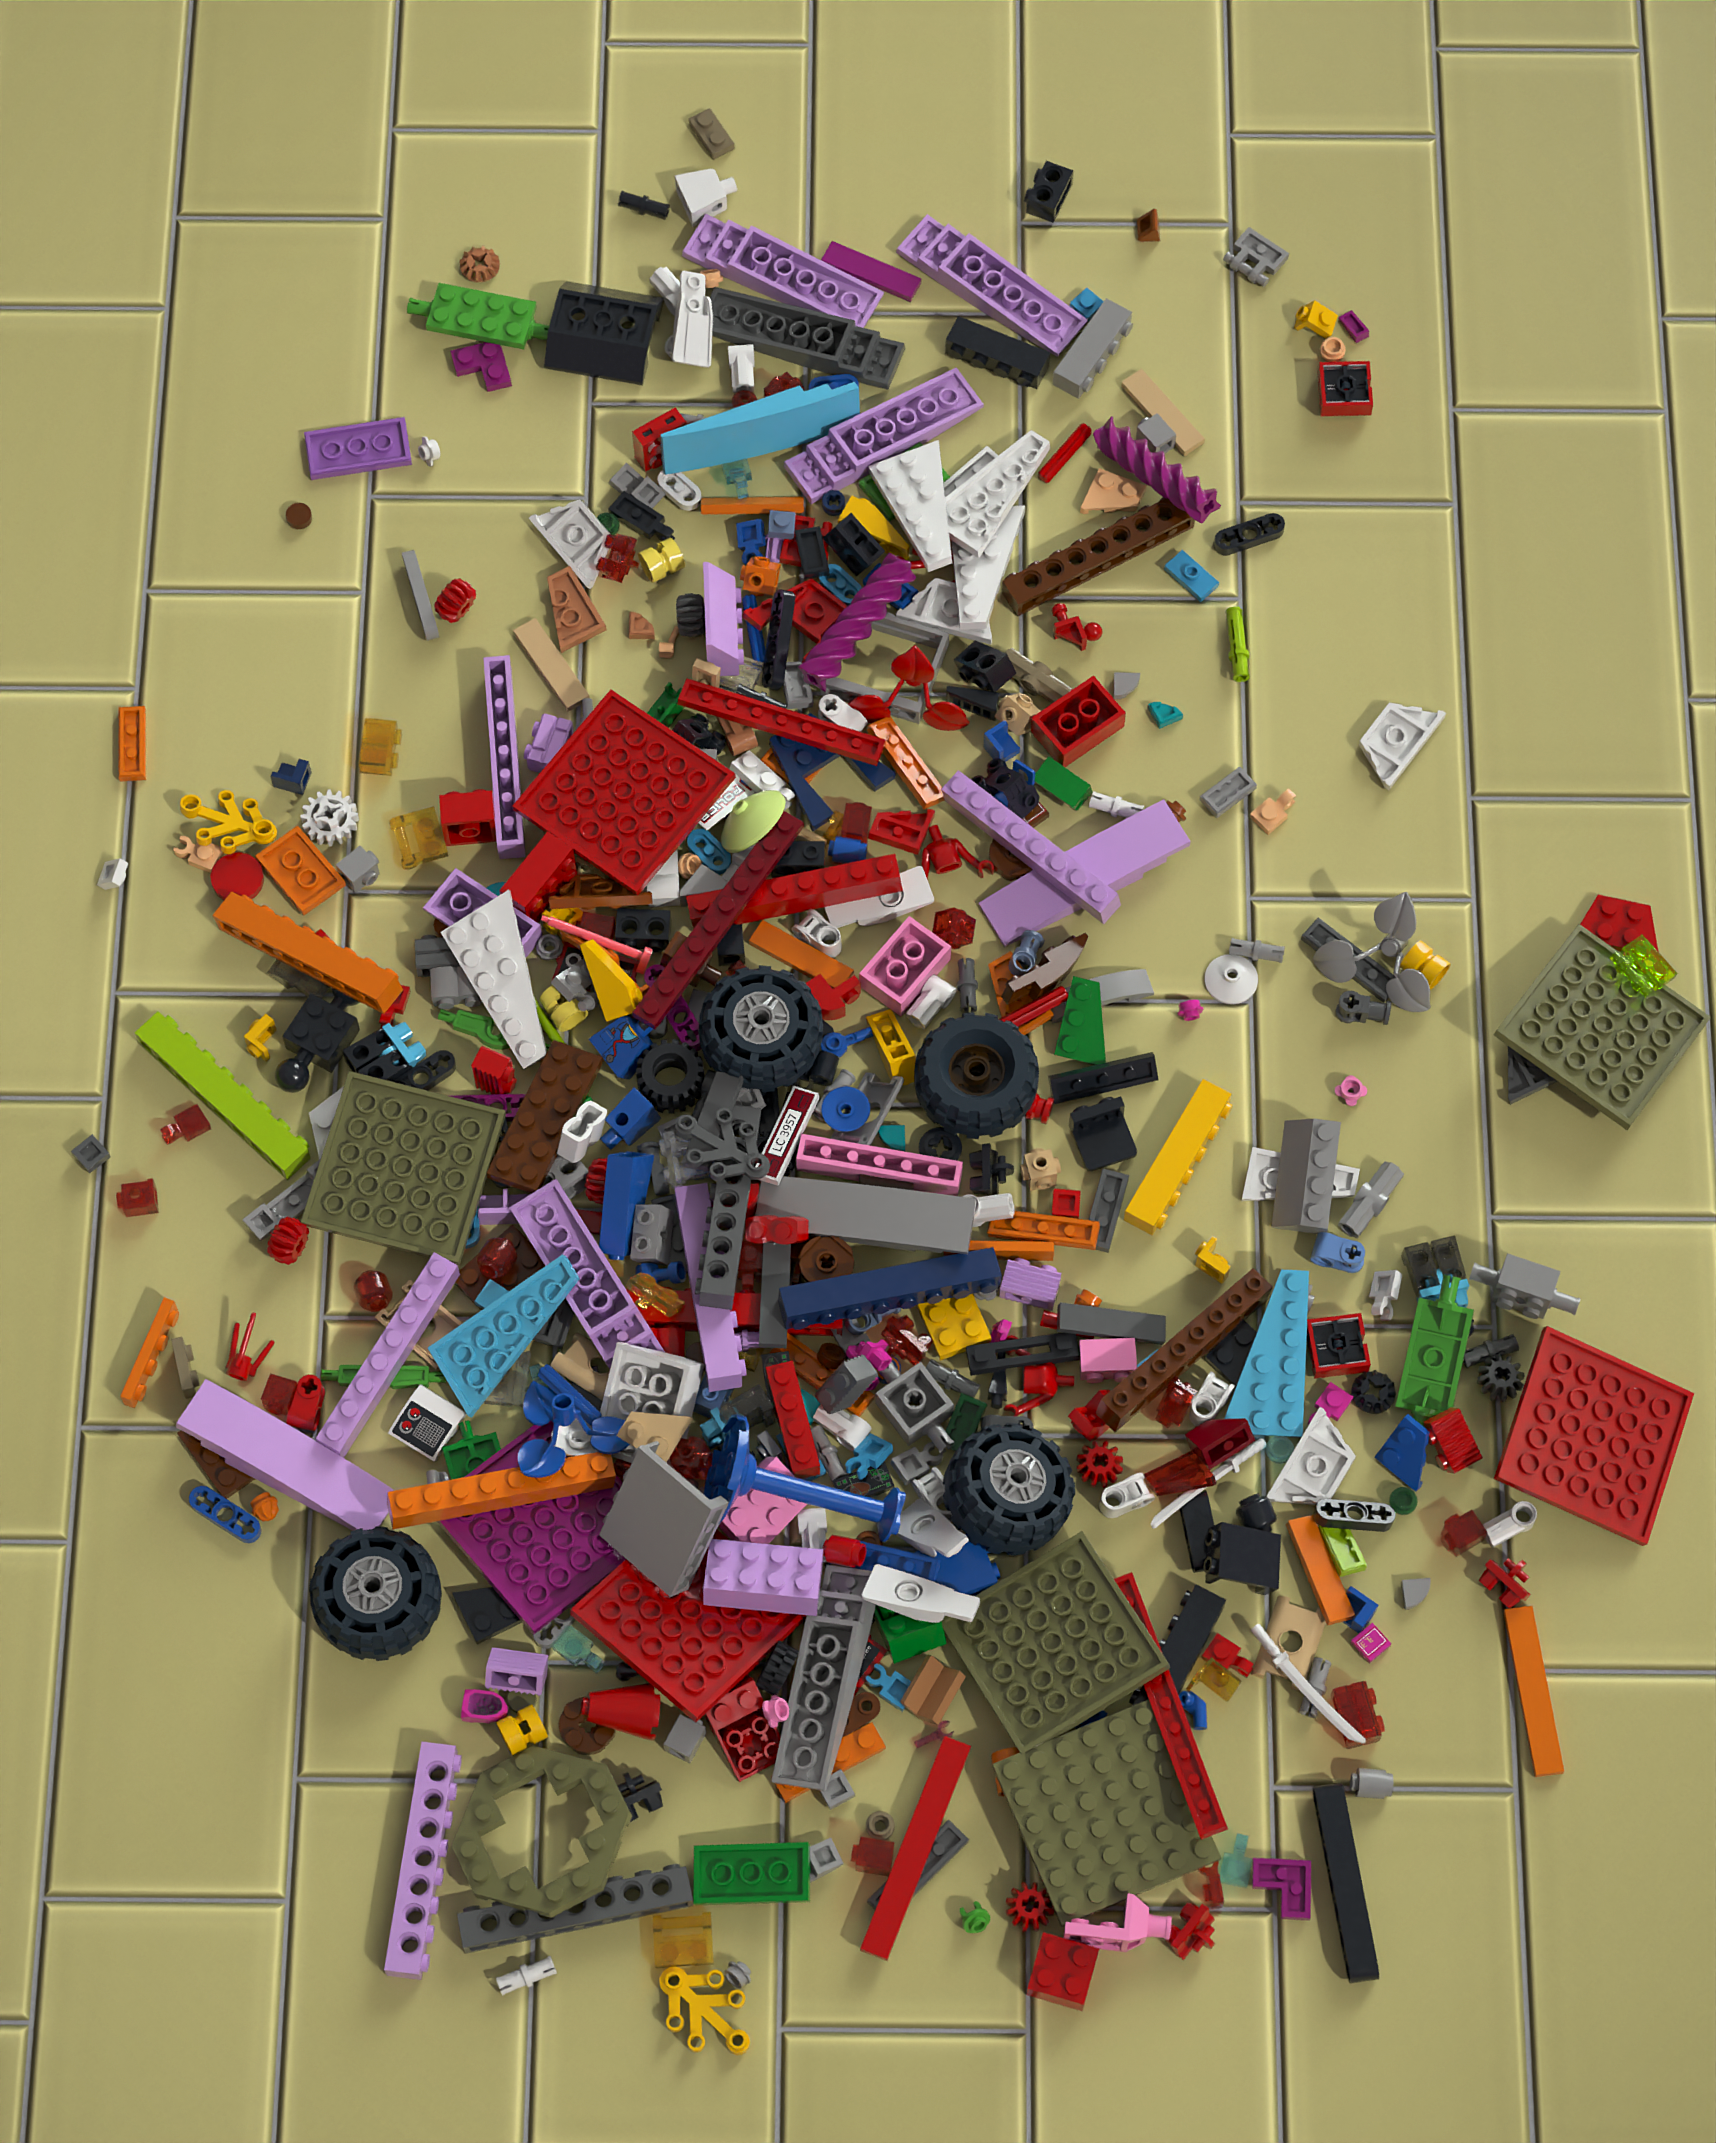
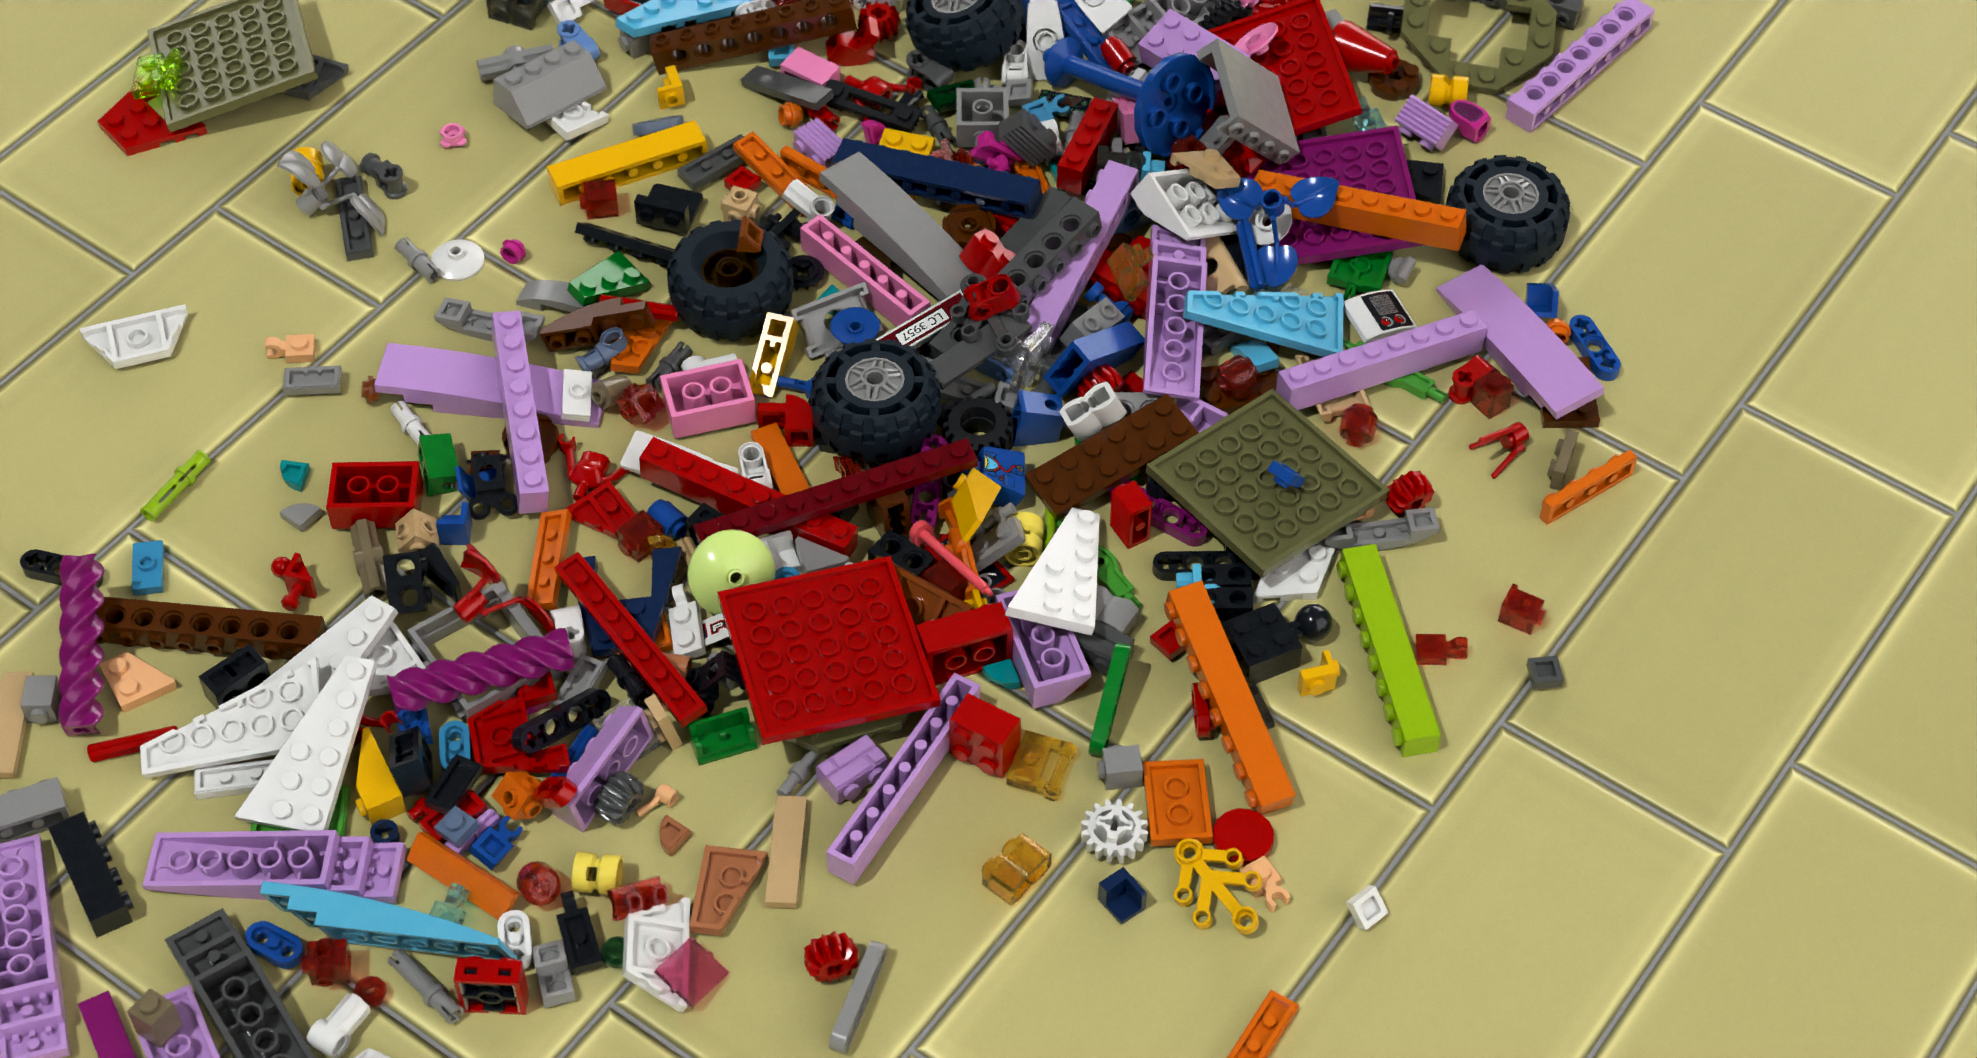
camera: 145 degrees left, 15 degrees down
none -> dark tan brick [127,988,183,1048]
none -> black brick [198,644,271,709]
none -> light grey slope [434,297,546,342]
none -> clear red head [516,861,561,906]
none -> red beam [533,776,578,808]
none -> white plate [561,369,592,422]
none -> clear red brick [579,179,619,220]
none -> dark tan brick [591,374,633,409]
none -> sand blue plate [632,115,684,137]
none -> clear pink piece [654,937,729,1008]
none -> dark orange slope [736,216,764,253]
none -> red piece [963,273,1020,321]
none -> green beam [1089,642,1132,757]
none -> bright pink dish [1235,22,1278,56]
none -> blue plate [1267,460,1306,489]
none -> blue panel [1525,283,1559,318]

